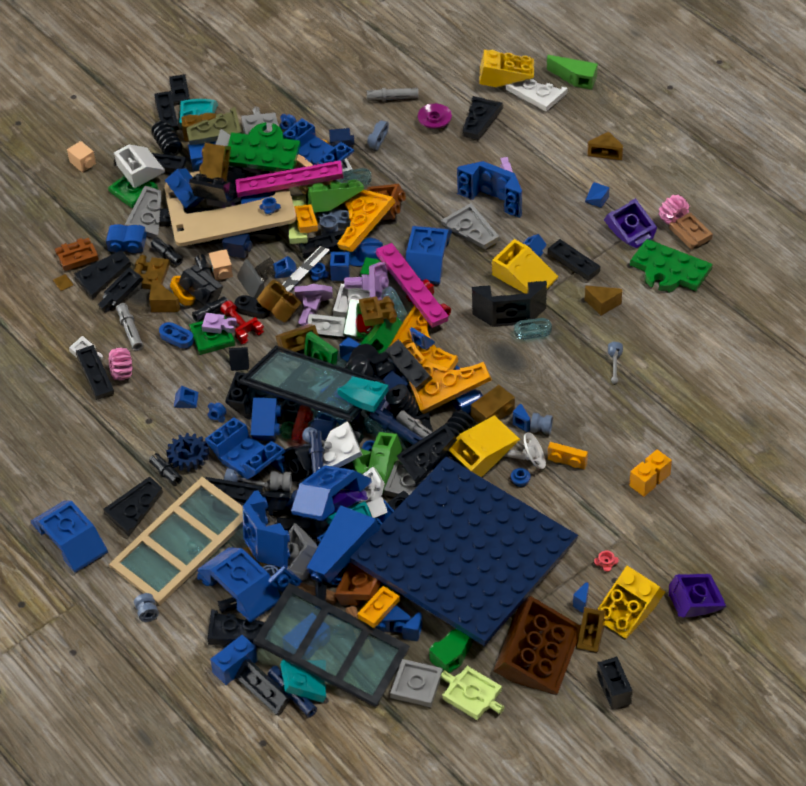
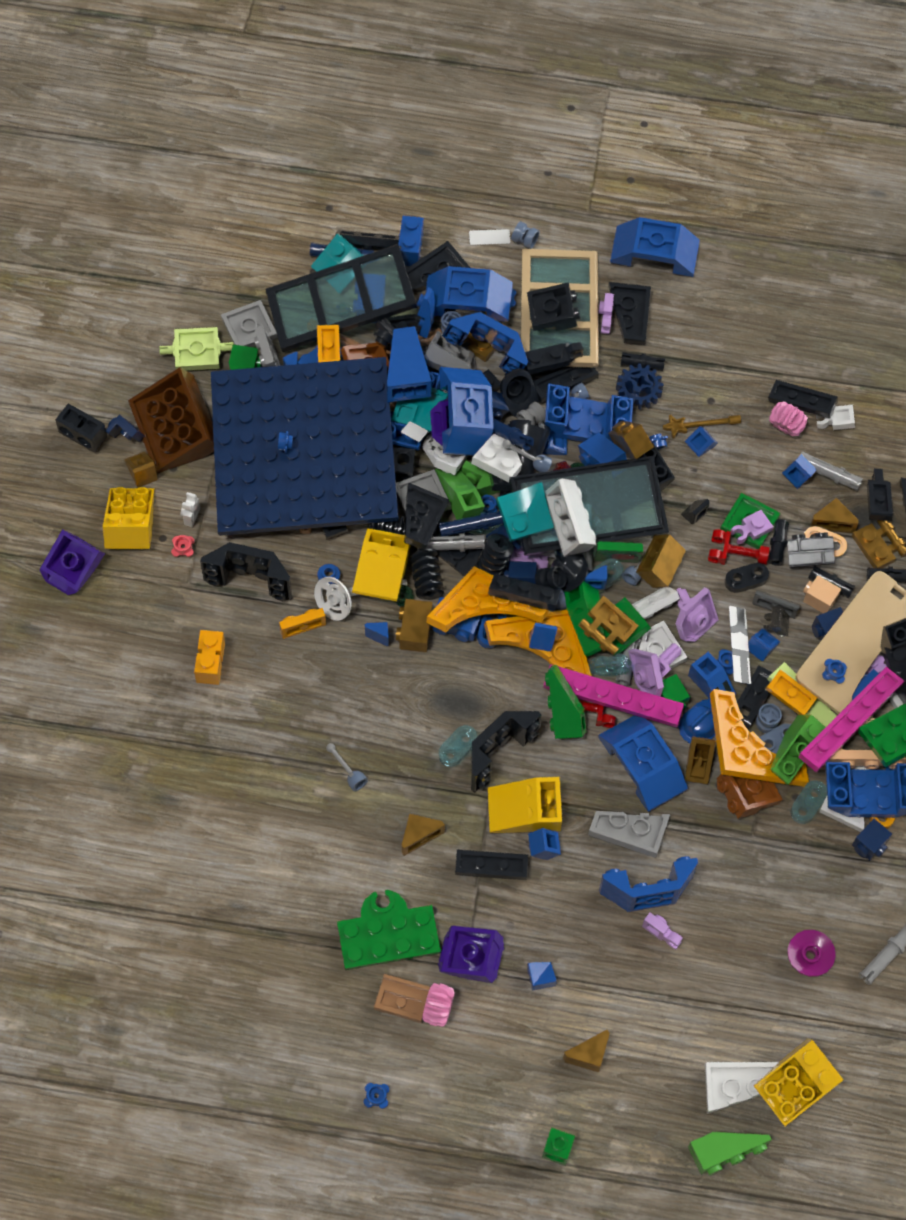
camera: 135 degrees right, 15 degrees up
blue plate [159,322,194,348] -> none
pearl gold brick [257,279,301,323] -> none
sand blue plate [367,120,389,150] -> none
black wing [463,96,503,140] -> none
sand blue wheel [530,413,553,435] -> none
blue slope [573,582,589,613] -> none
none -> dark blue bracket [106,414,145,442]
none -> white plate [181,492,200,528]
none -> black slope [200,542,292,600]
none -> light grey plate [254,325,281,367]
none -> blue plate [278,431,293,453]
none -> blue plate [364,1083,389,1109]
none -> black plate [373,328,393,348]
none -> white sticker [469,229,510,245]
none -> black hinge [525,342,584,374]
none -> black plate [527,282,581,331]
none -> green brick [542,1127,575,1166]
none -> white slope [544,479,596,557]
none -> green slope [545,665,587,739]
none -> lavender plate [599,293,614,334]
none -> pearl gold brick [608,421,654,459]
none -> pearl gold piece [663,415,741,439]
none -> pearl gold slope [685,736,716,784]
none -> blue slope [782,454,816,489]

